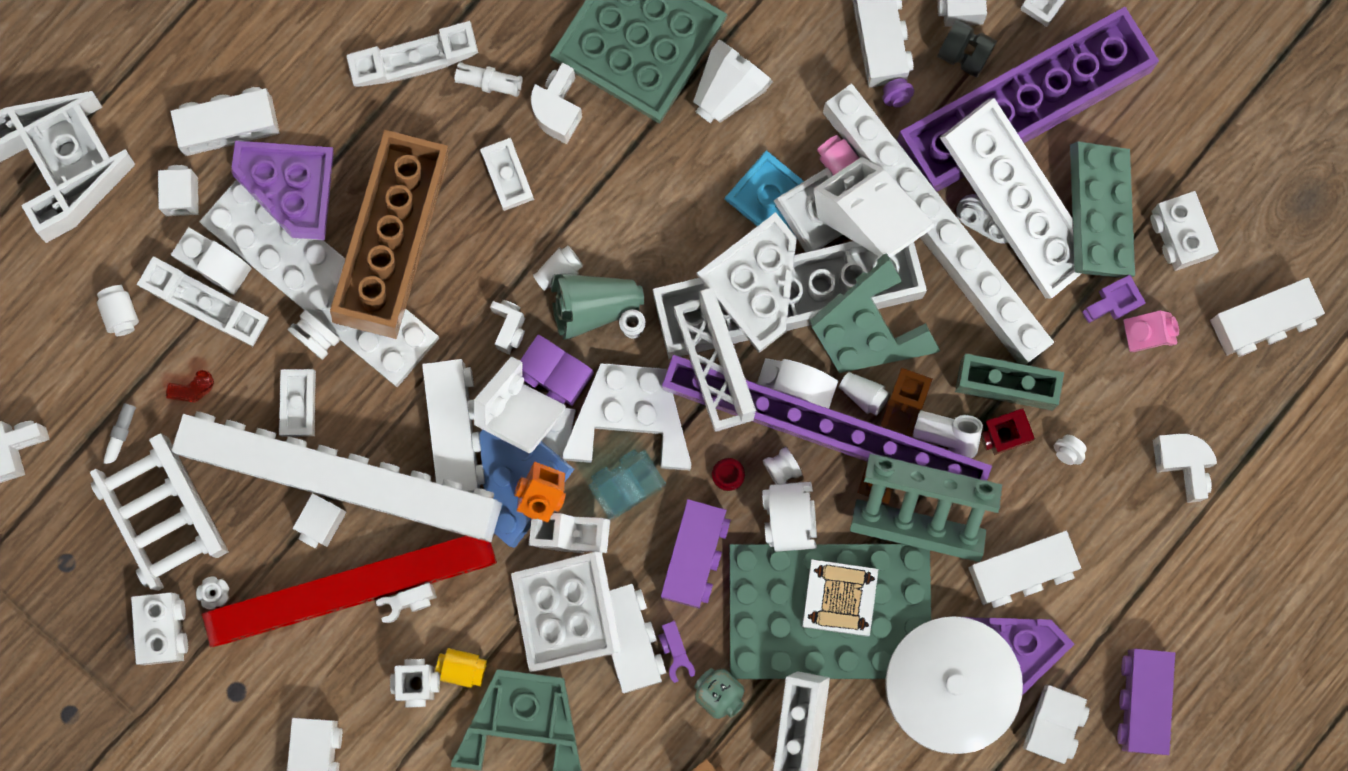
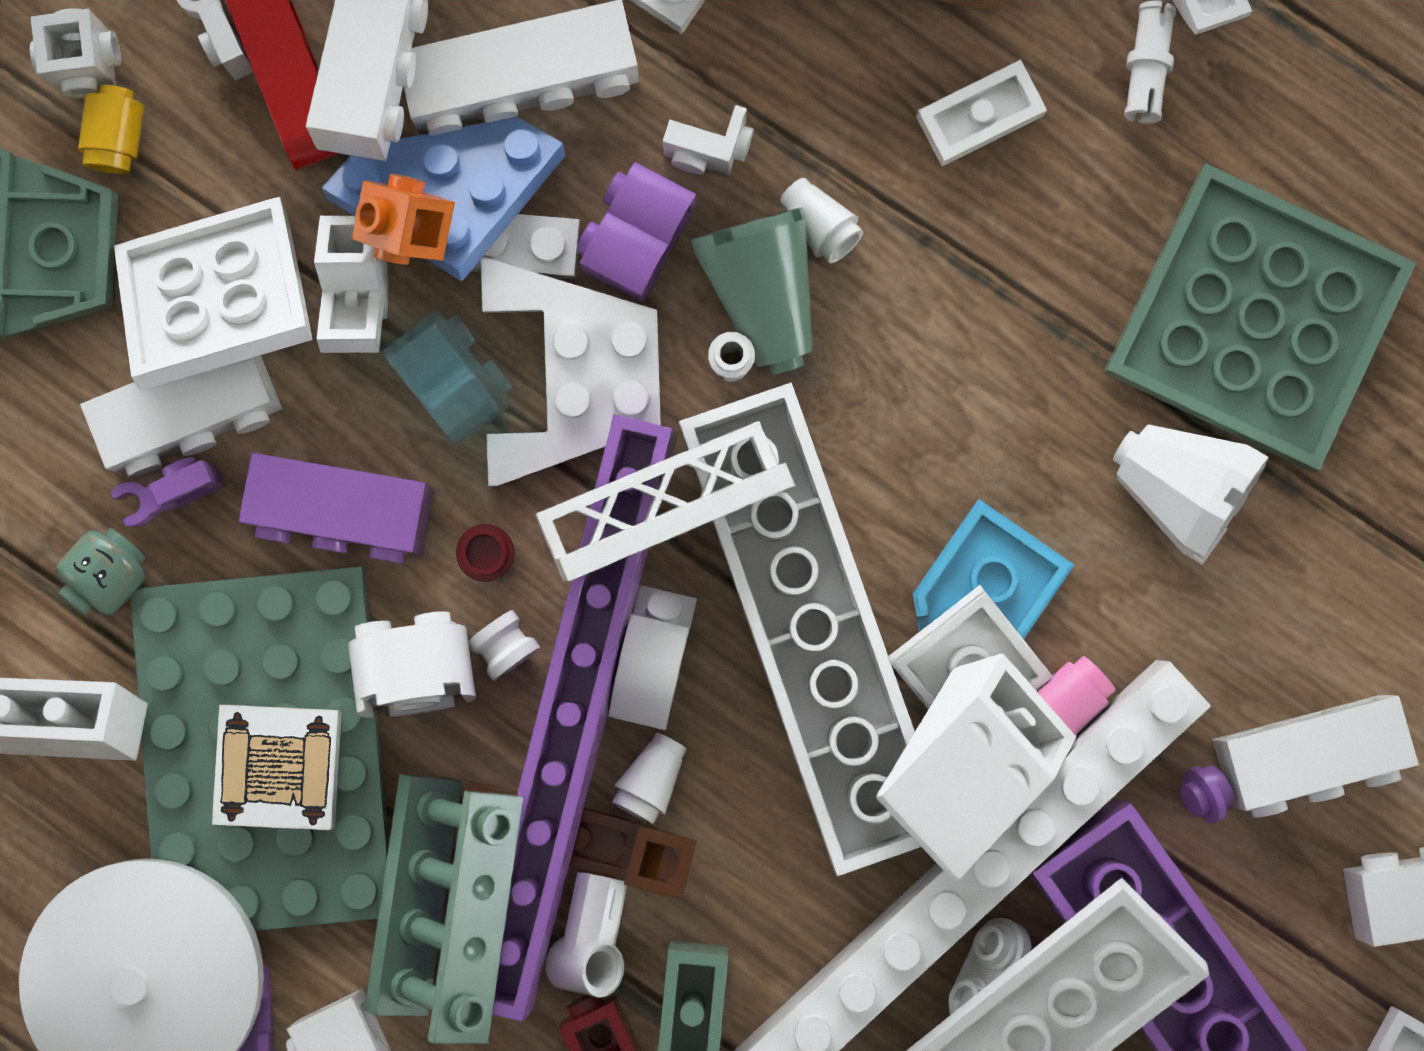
camera: 85 degrees right, 5 degrees up
white bracket [474,357,566,453] -> none
white brick [531,63,582,144] -> none
white plate [697,212,796,353] -> none
sand green wing [810,253,940,373] -> none
pearl dark grey wheel [937,20,997,78] -> none

